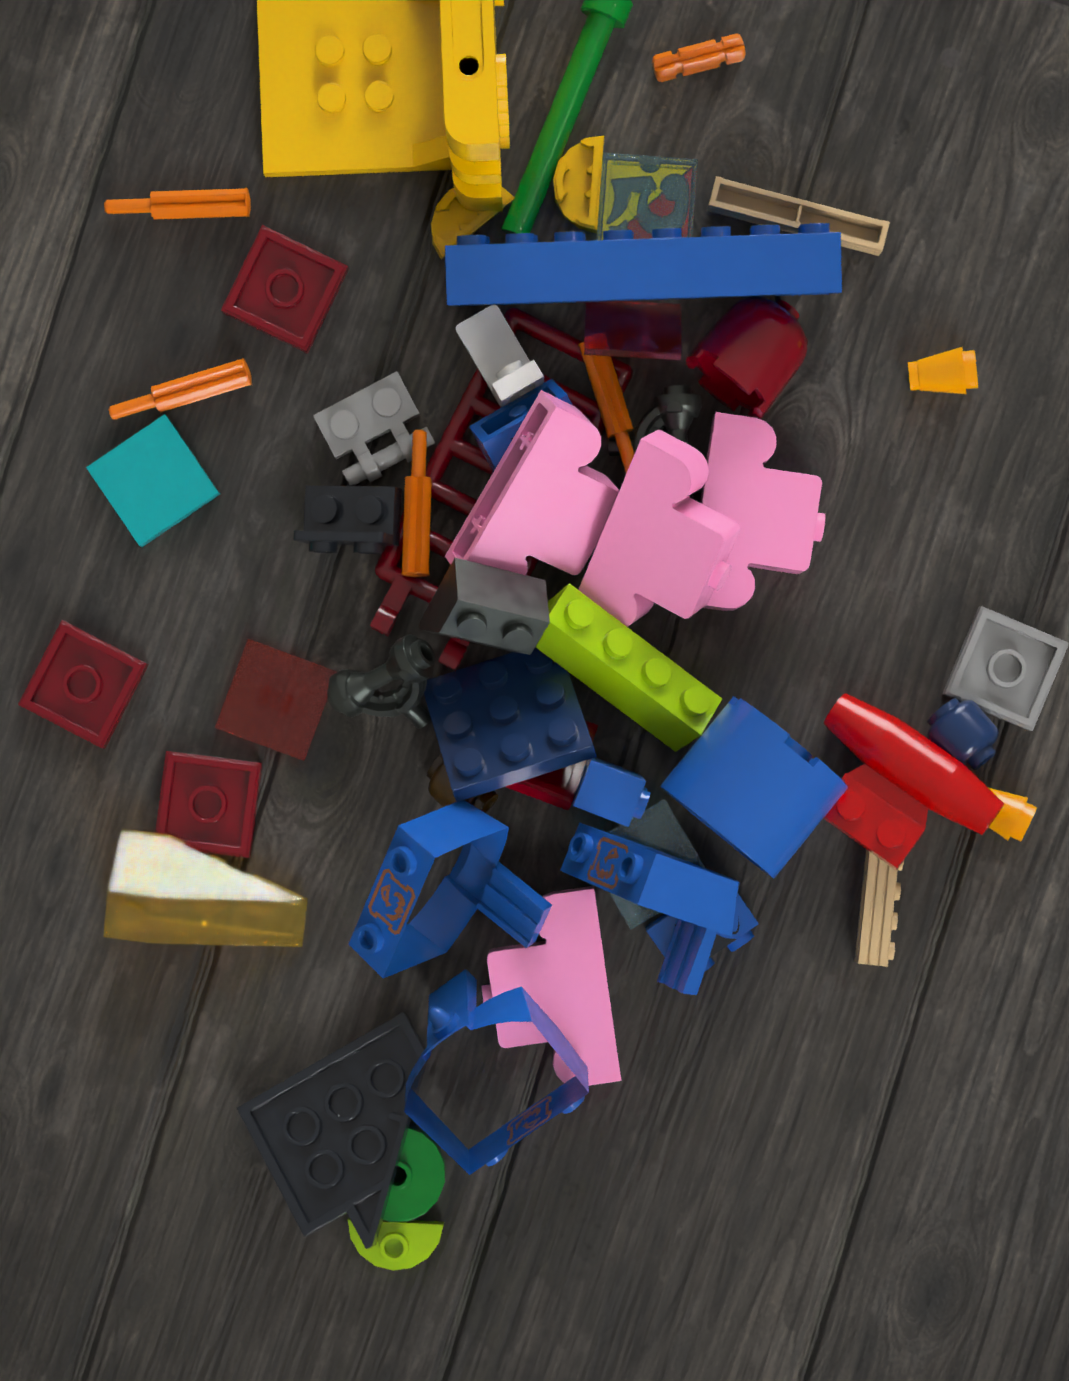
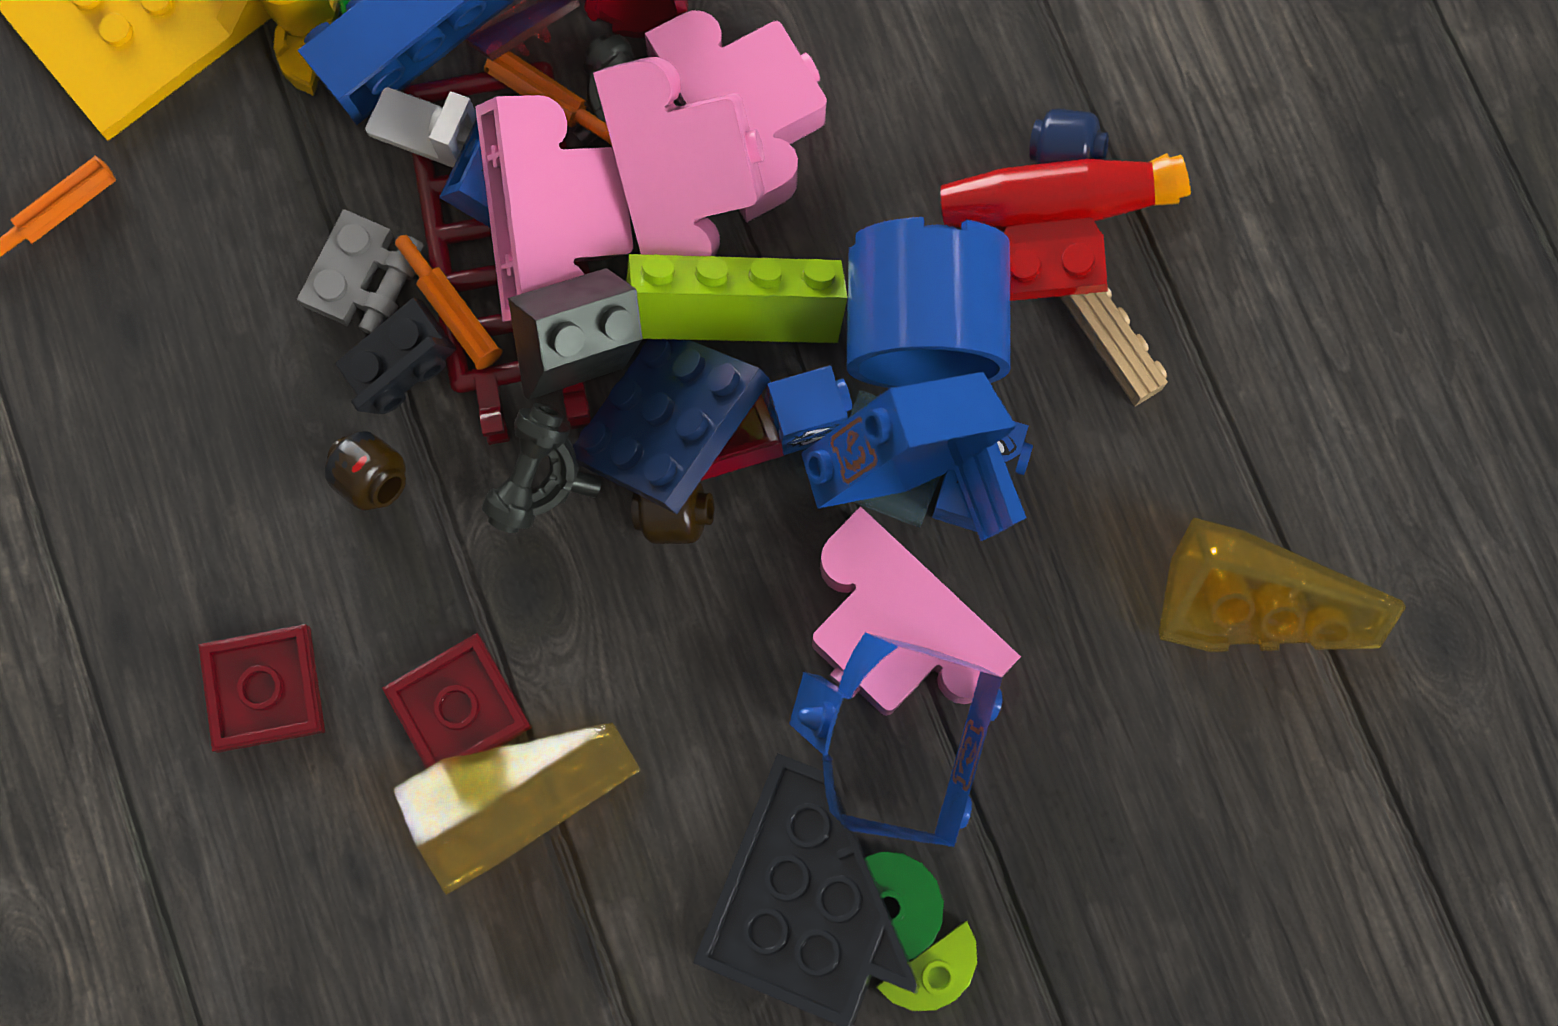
camera: 40 degrees left, 10 degrees down
teal tile [86,414,220,547] -> none
orange axle [108,358,252,420] -> none
clear red piece [215,639,337,761] -> none
dark red tile [221,225,349,354] -> none
blue piece [349,800,552,978] -> none
light grey tile [942,606,1069,731] -> none
none -> dark brown head [325,431,406,511]
none -> clear yellow wedge [1159,518,1406,652]

